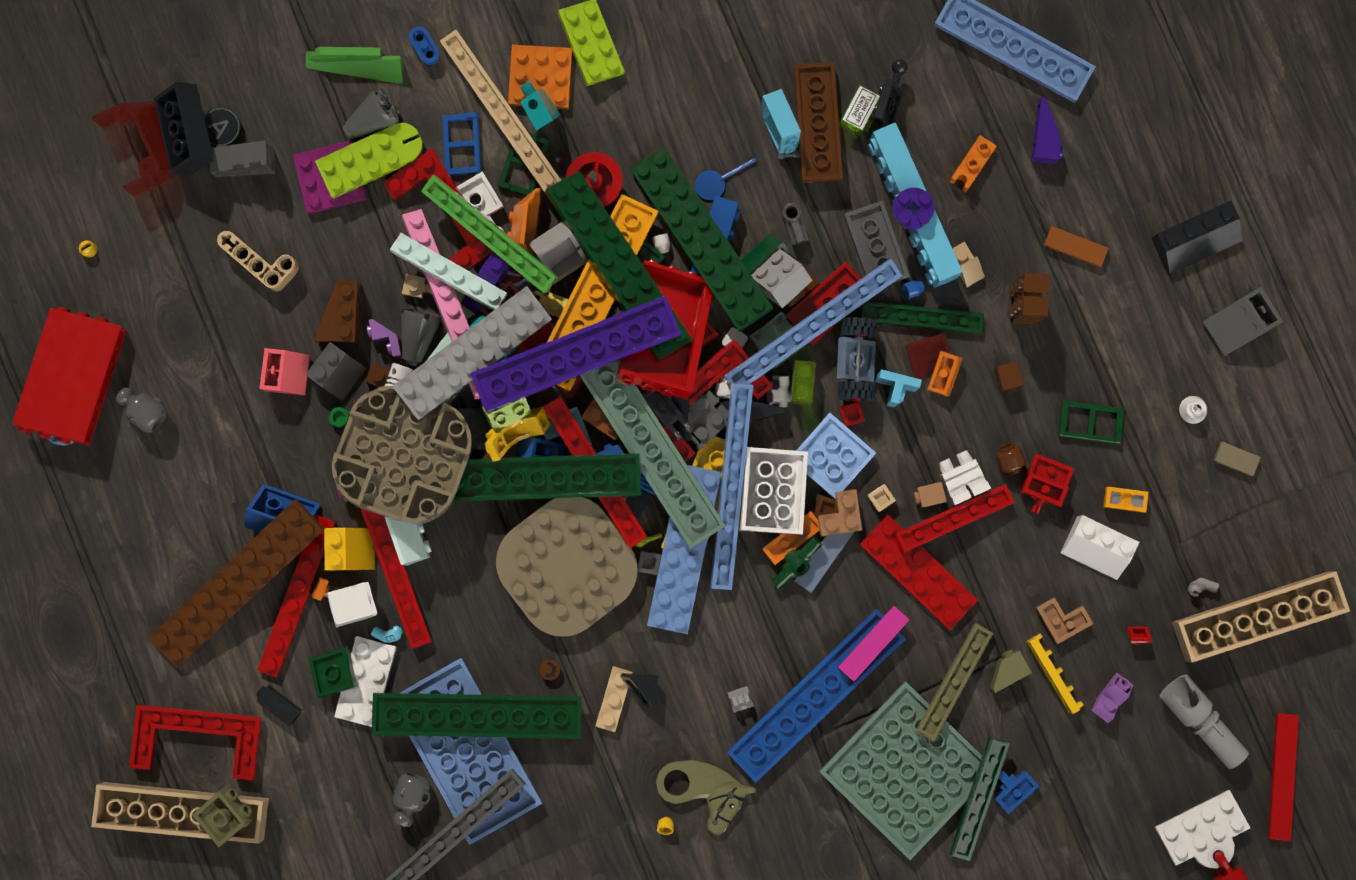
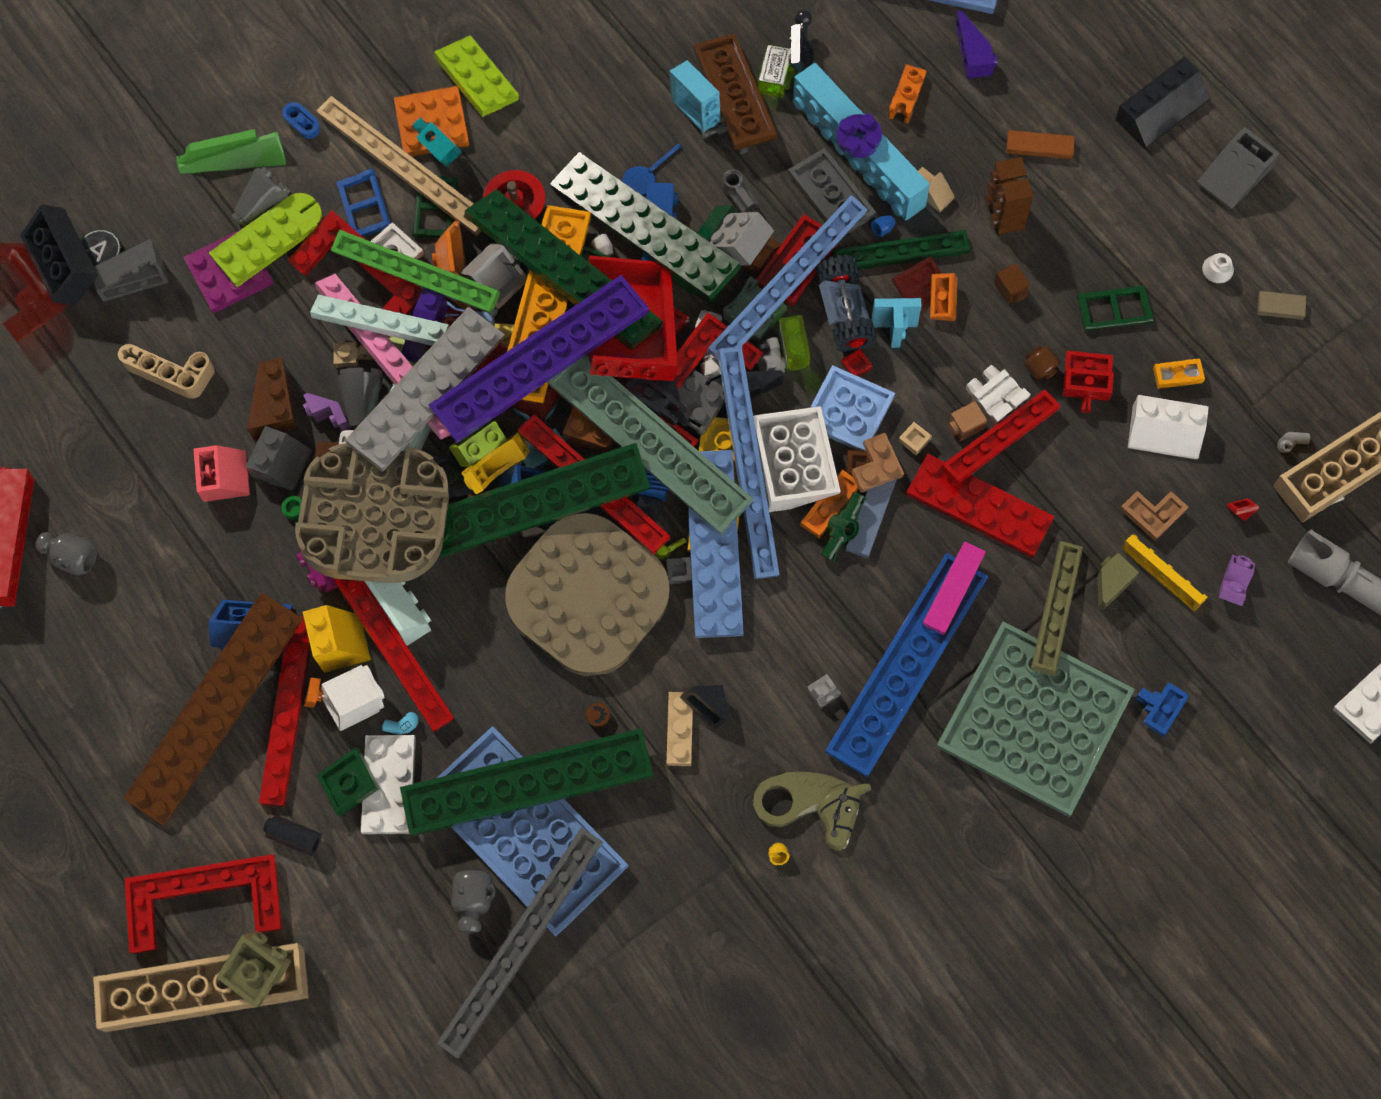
camera: 15 degrees left, 15 degrees down
dark green tile [949,736,1010,861] -> none

